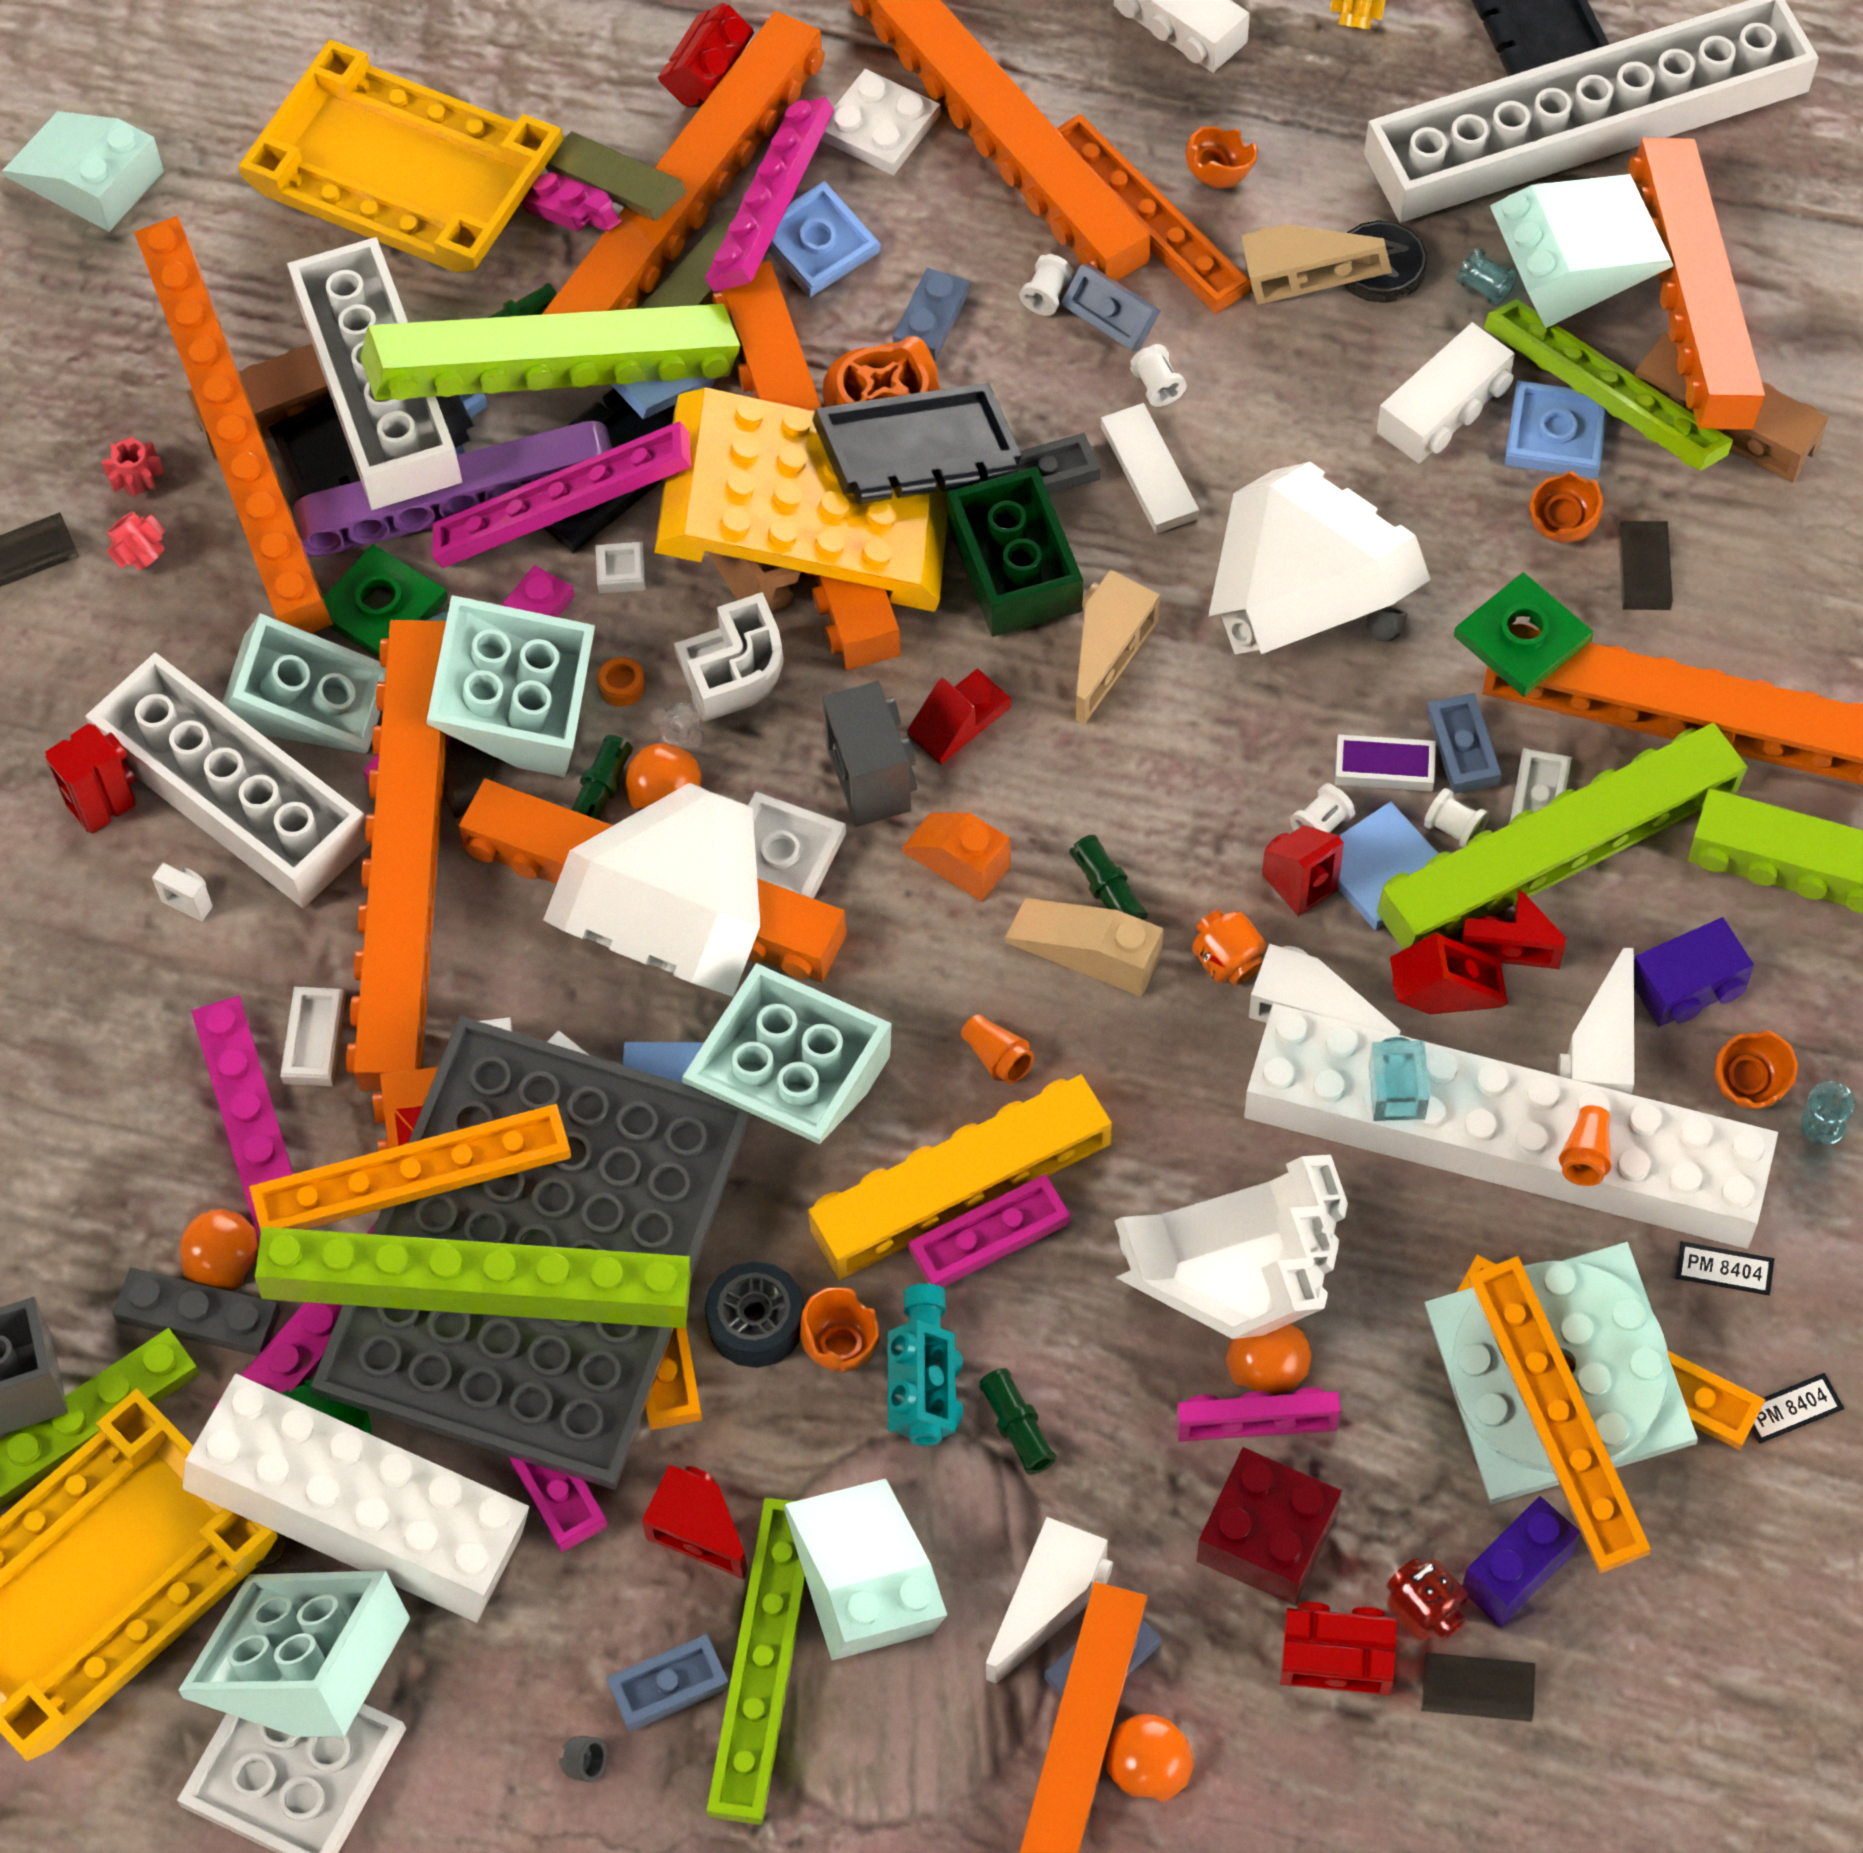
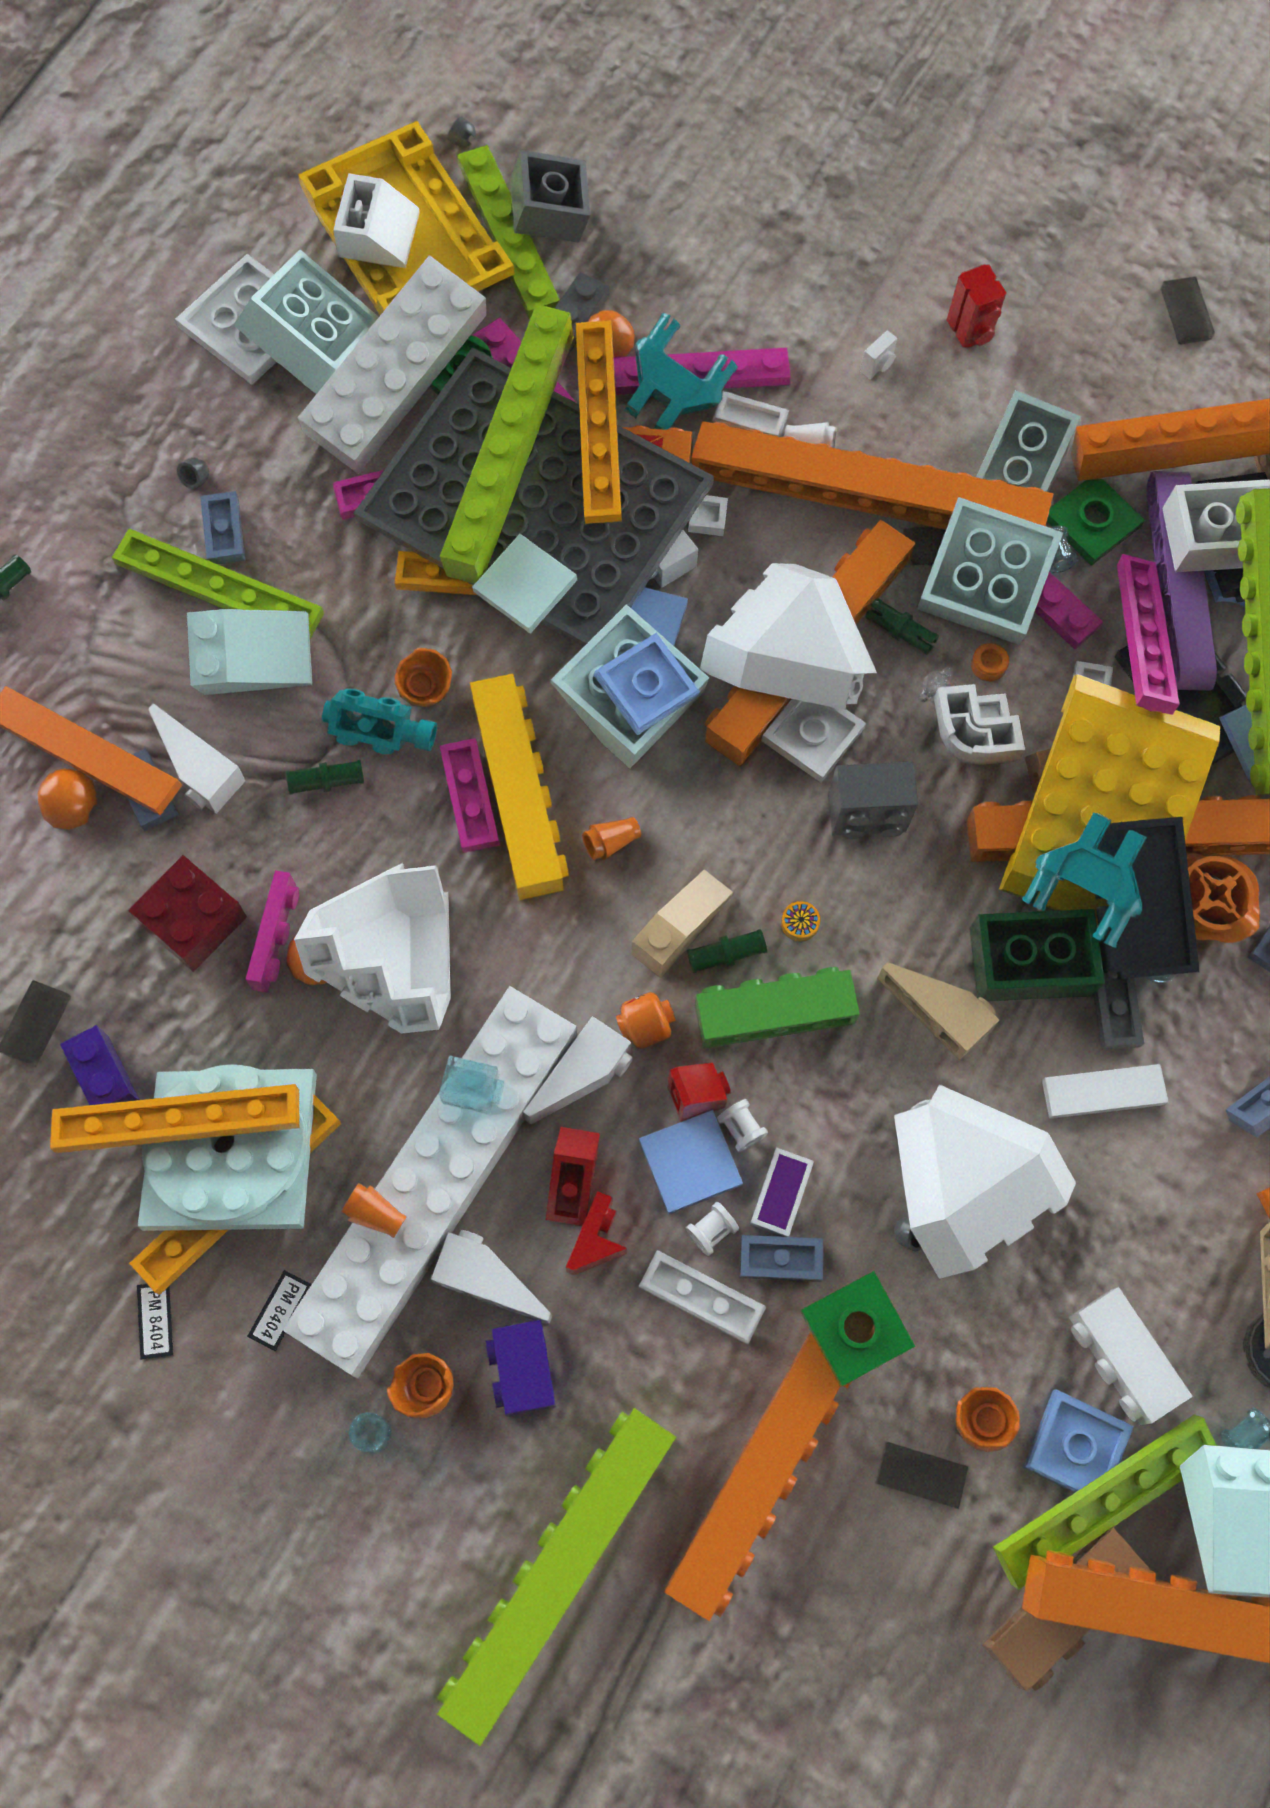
camera: 100 degrees right, 10 degrees up
white brick [85,652,371,909] -> none
coral gear [101,436,164,497] -> none
coral gear [106,511,166,571] -> none
orange hair [623,743,702,810] -> none
red slope [642,1464,748,1579] -> none
wheel [704,1261,804,1368] -> none
orange slope [902,812,1011,902] -> none
red slope [907,668,1011,765] -> none
white bush [1130,344,1187,407] -> none
red brick [1280,1601,1397,1696] -> none
lime brick [1376,722,1748,950] -> none
clear red head [1387,1558,1468,1640] -> none
none -> white slope [333,173,420,268]
none -> light aqua tile [473,534,577,634]
none -> light blue tile [594,632,700,735]
none -> teal connector [624,313,738,430]
none -> bright green brick [695,967,860,1049]
none -> tile [781,901,820,942]
none -> white cone [784,422,837,448]
none -> teal connector [1022,812,1147,948]

